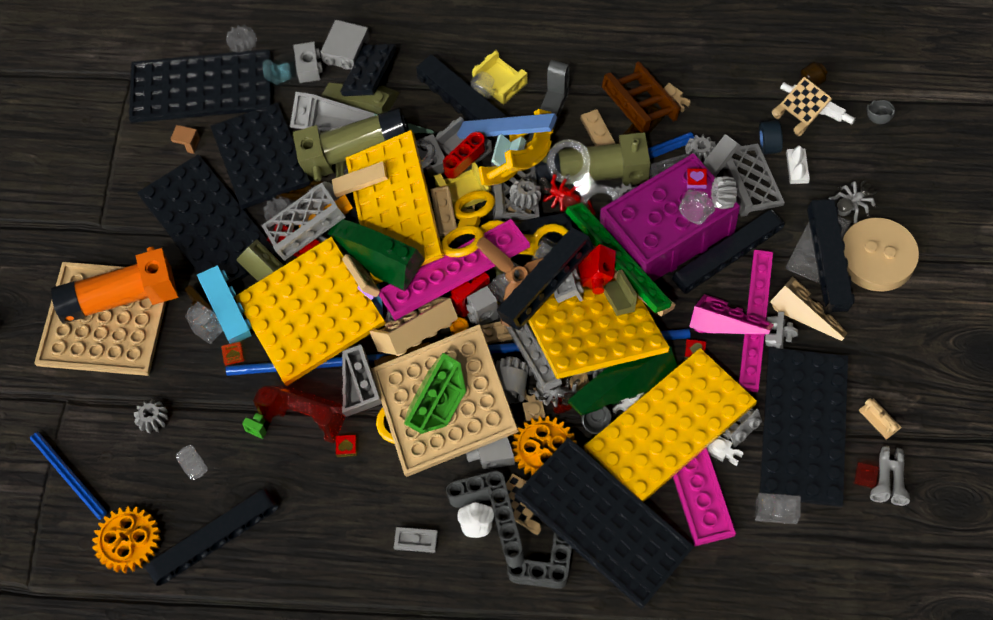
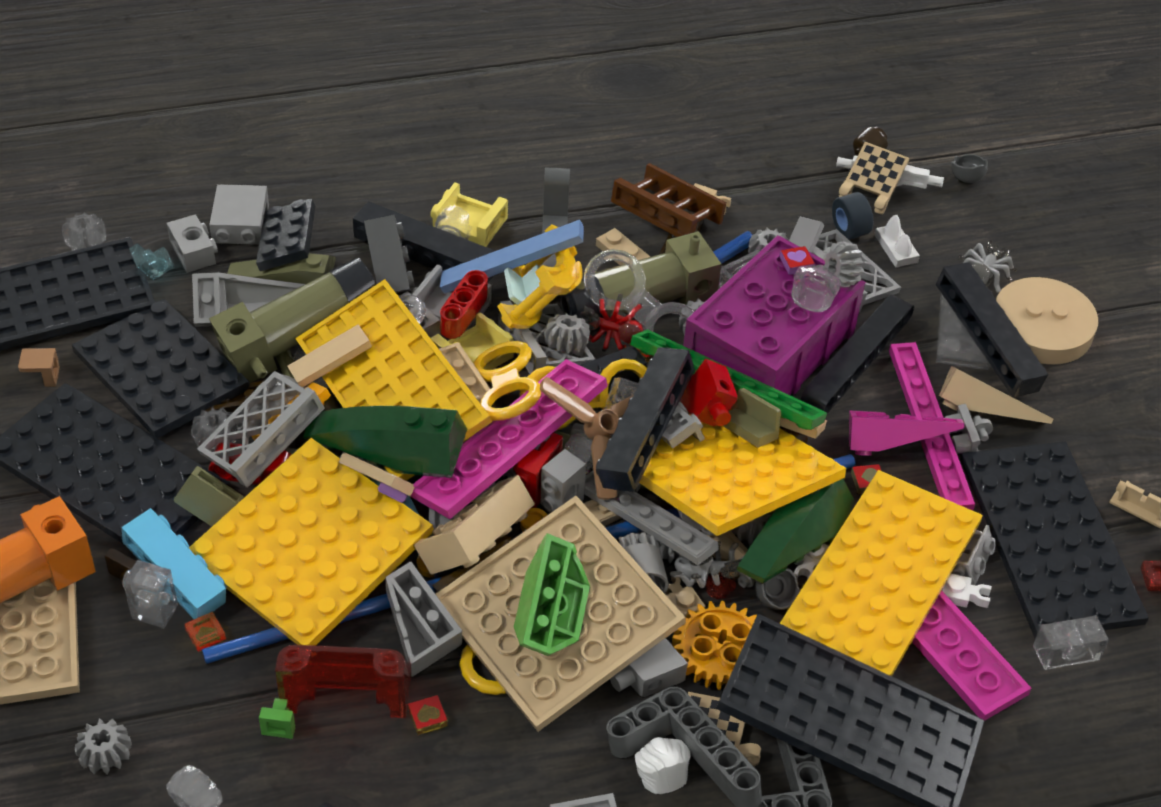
camera: 25 degrees left, 15 degrees down
none -> dark grey wedge [364,215,415,296]

